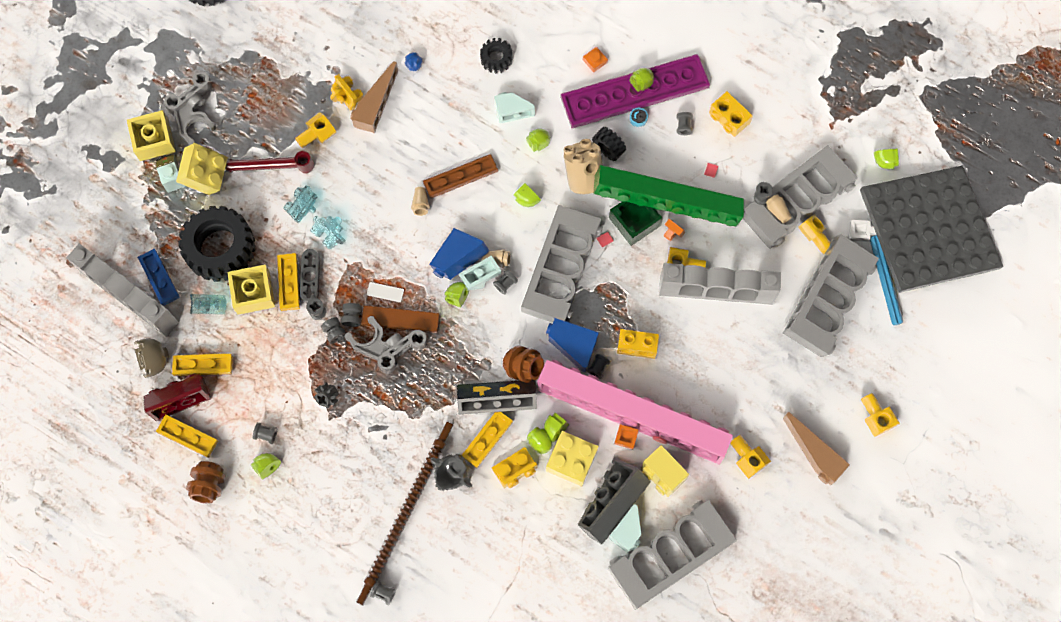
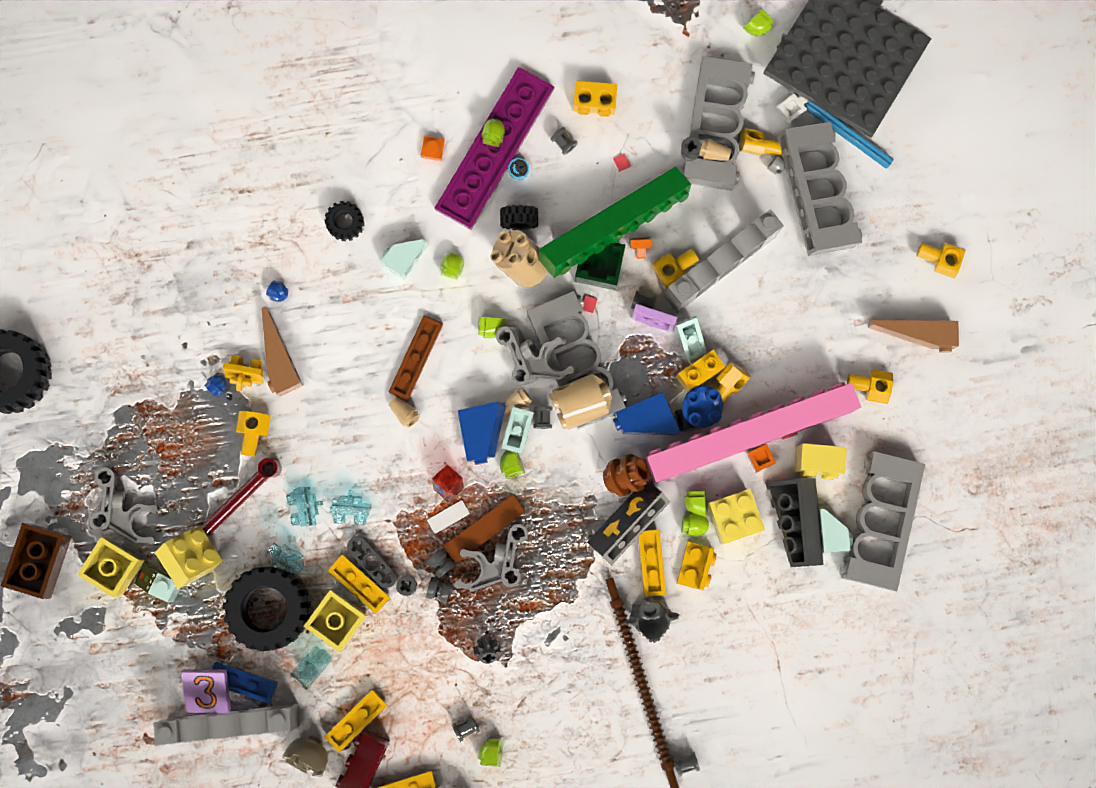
camera: 45 degrees left, 10 degrees up
none -> reddish brown brick [1,523,72,599]
none -> lavender tile [181,669,231,713]
none -> blue plate [204,375,227,397]
none -> clear light blue hips [267,542,304,574]
none -> clear red brick [432,464,464,503]
none -> light grey piece [496,326,578,385]
none -> tan cylinder [549,374,612,430]
none -> dark grey bush [630,291,657,310]
none -> lavender tile [631,304,677,332]
none -> light aqua slope [675,316,707,361]
none -> blue dish [682,385,723,428]
none -> yellow piece [716,362,751,403]
none -> light grey hinge [767,155,785,174]

